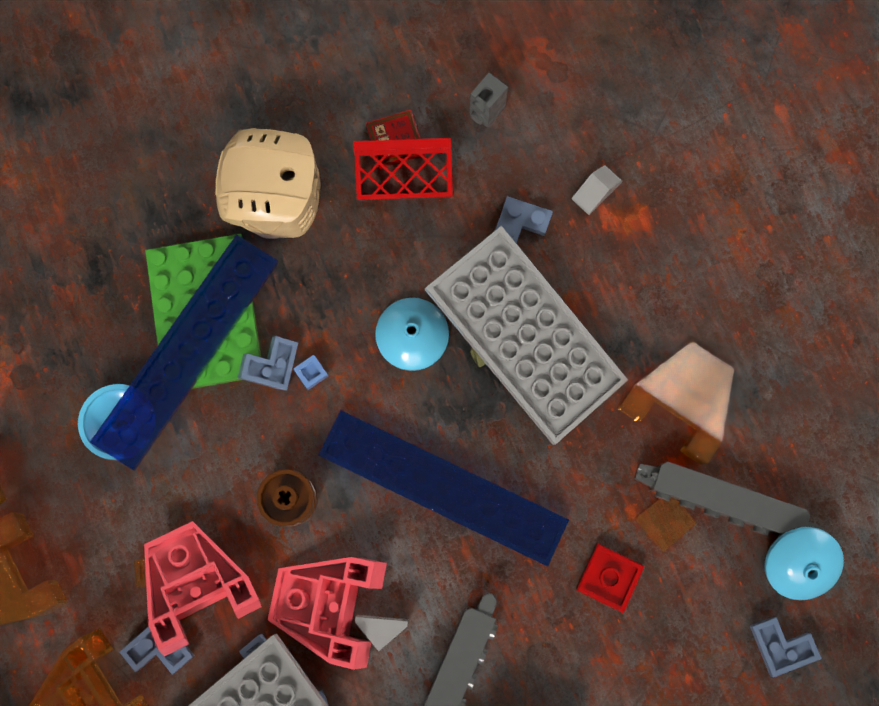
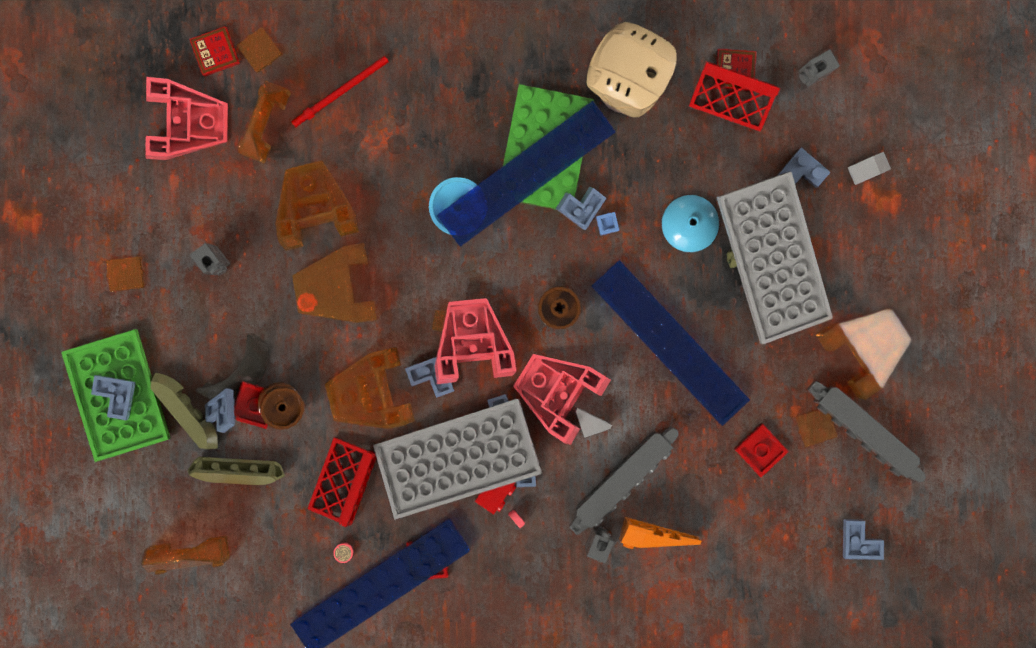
camera: 20 degrees right, 10 degrees up
medium azure dish [765,527,844,600] -> none

